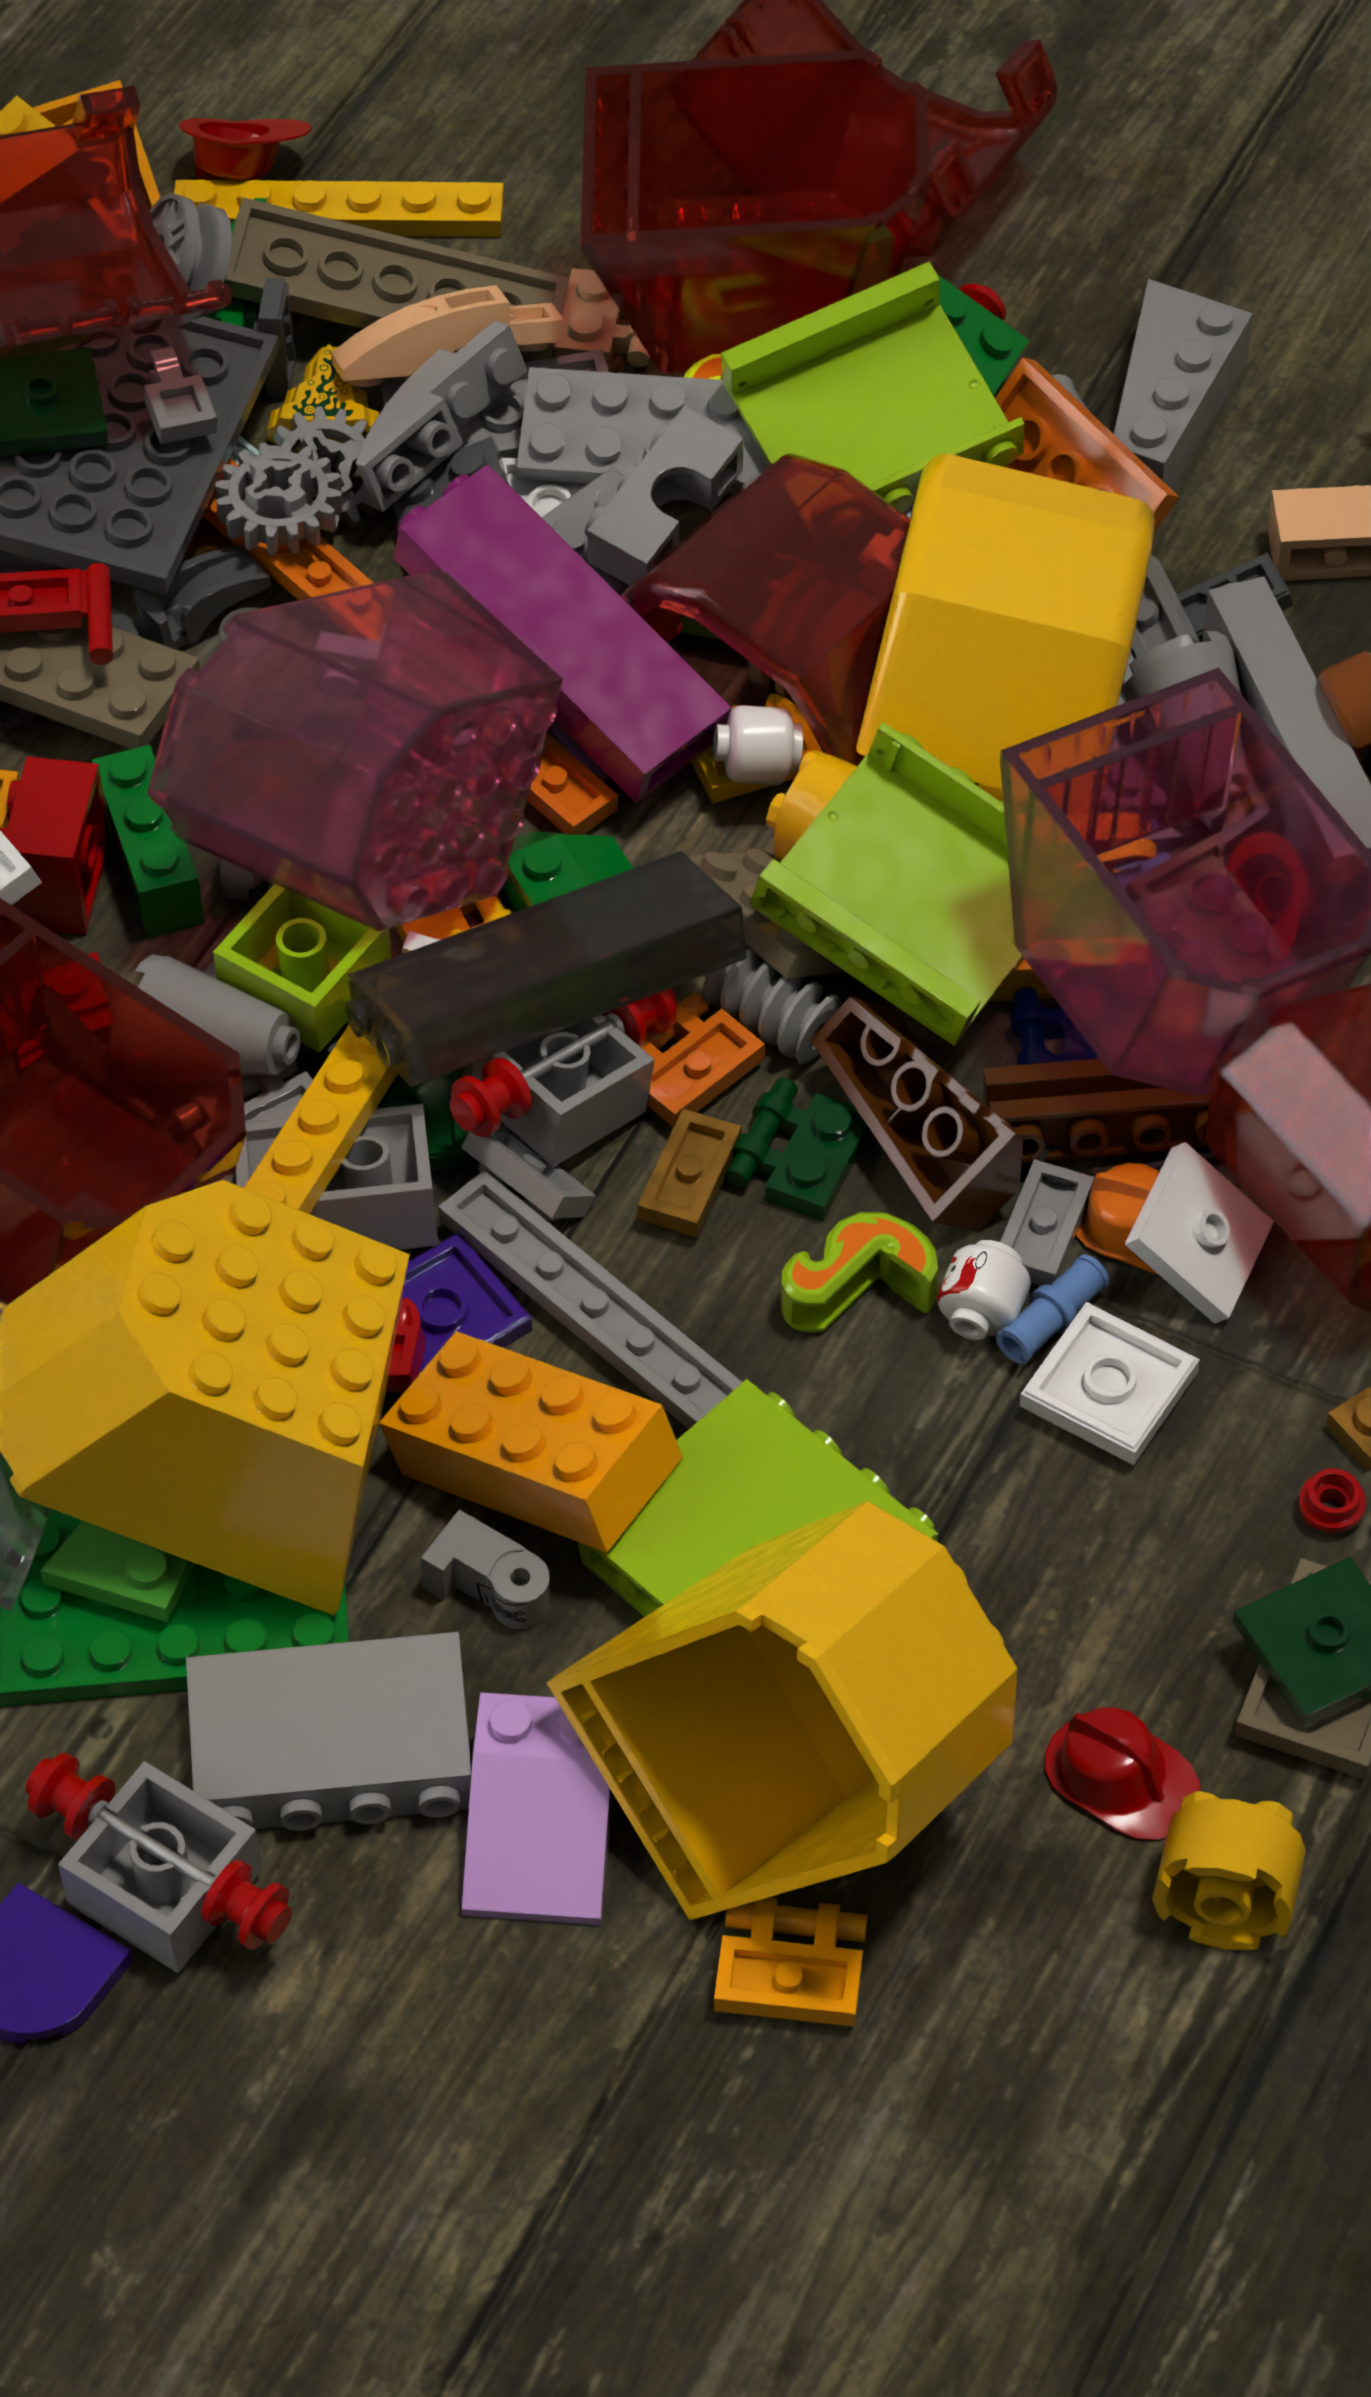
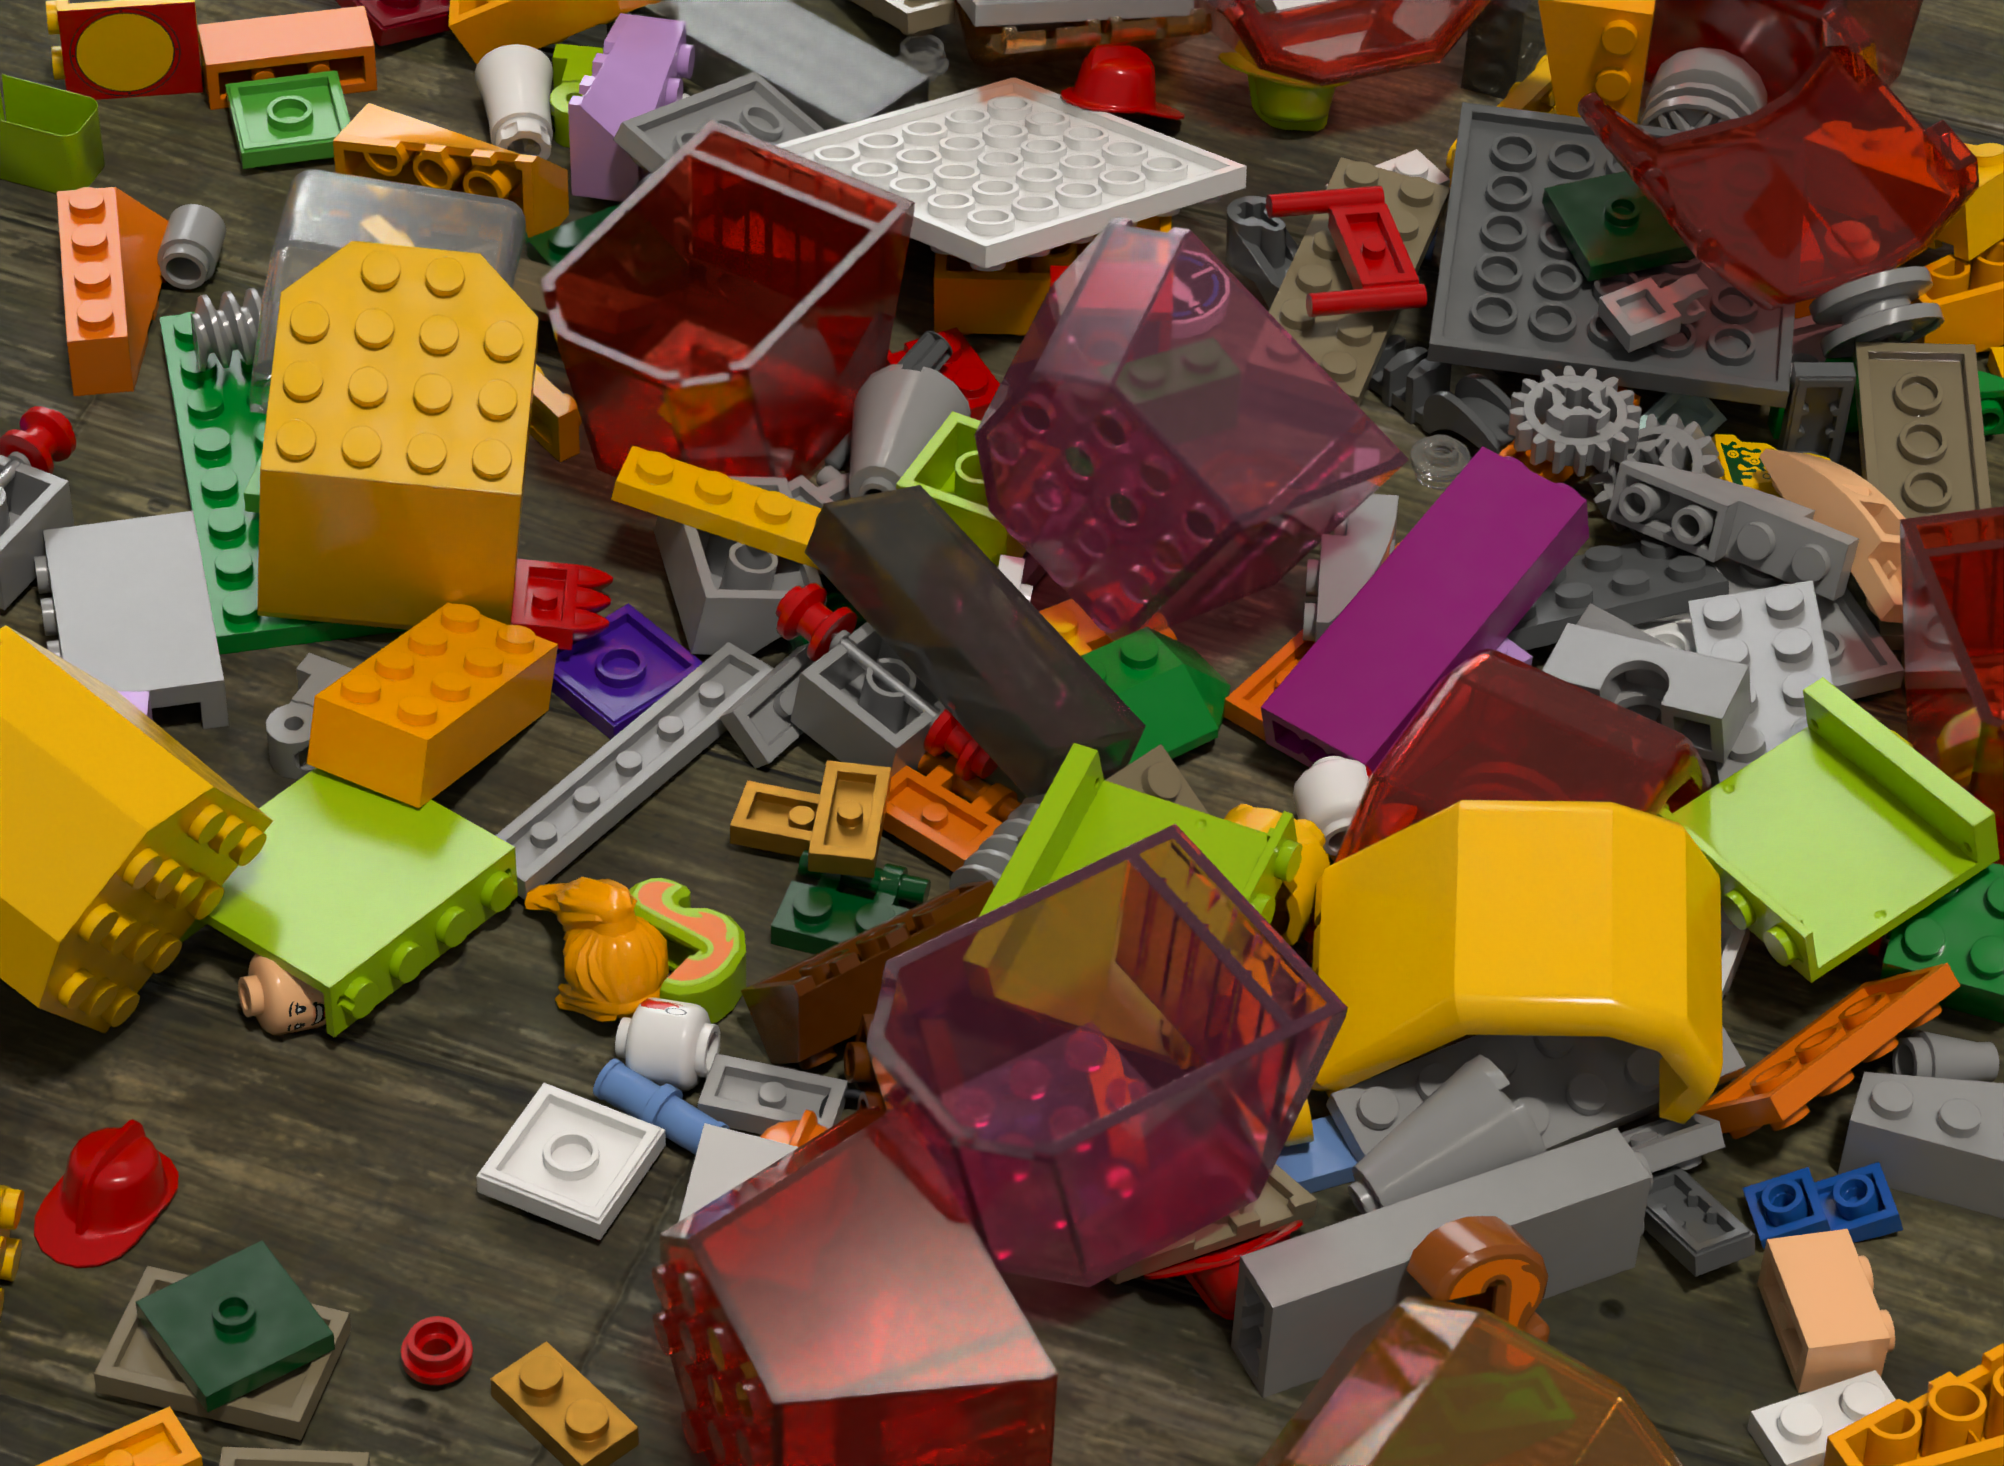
camera: 80 degrees right, 10 degrees down
none -> light orange hair [524,877,669,1022]
none -> pearl gold plate [808,760,891,878]
none -> blue slope [1743,1162,1903,1249]

